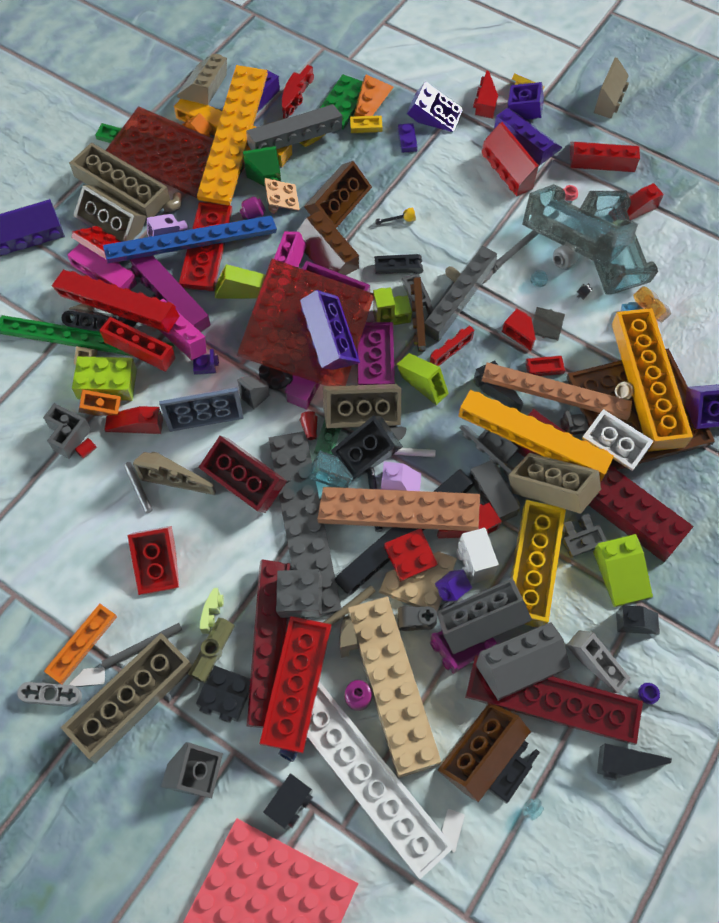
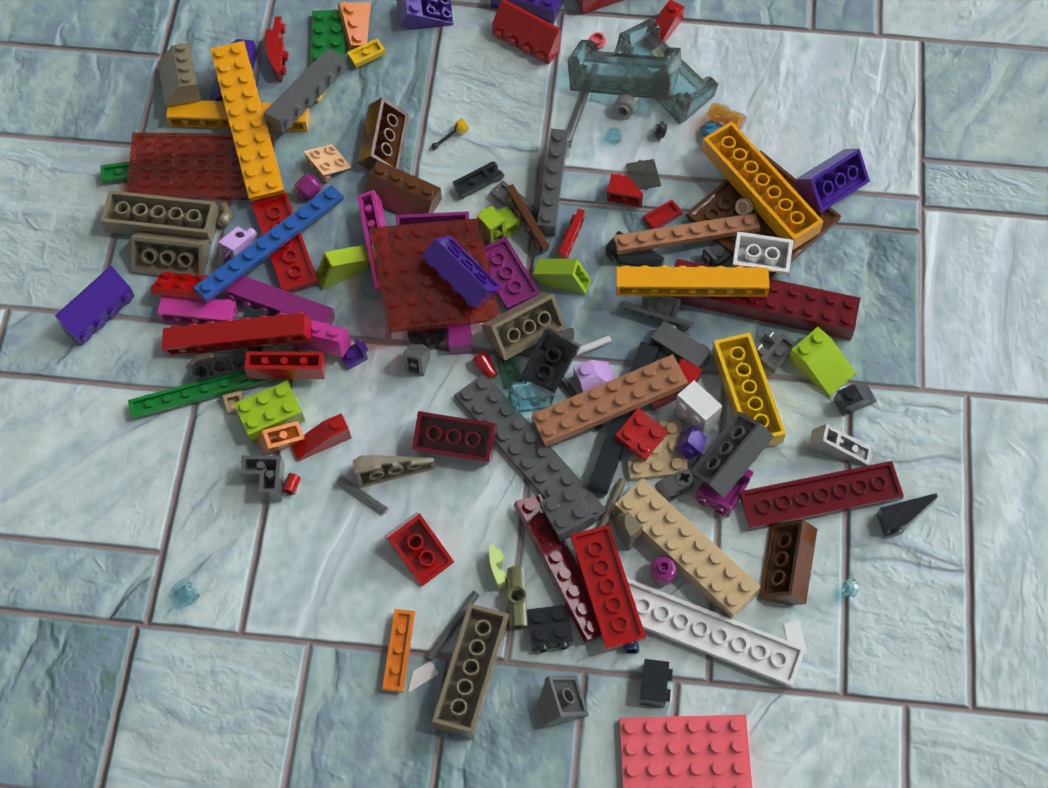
camera: 25 degrees left, 0 degrees up
light grey beam [17,682,82,707] -> none
sand blue slope [159,388,244,432] -> none
orange slope [176,113,213,143] -> none
green slope [243,146,281,187] -> none
dark purple plate [398,123,418,153] -> none
dark tan arm [445,266,461,282] -> none
dark grey slope [476,622,570,700] -> none
black hinge [488,741,540,804] -> none
dark tan brick [508,453,601,513] -> none
dark purple plate [638,683,660,705] -> none

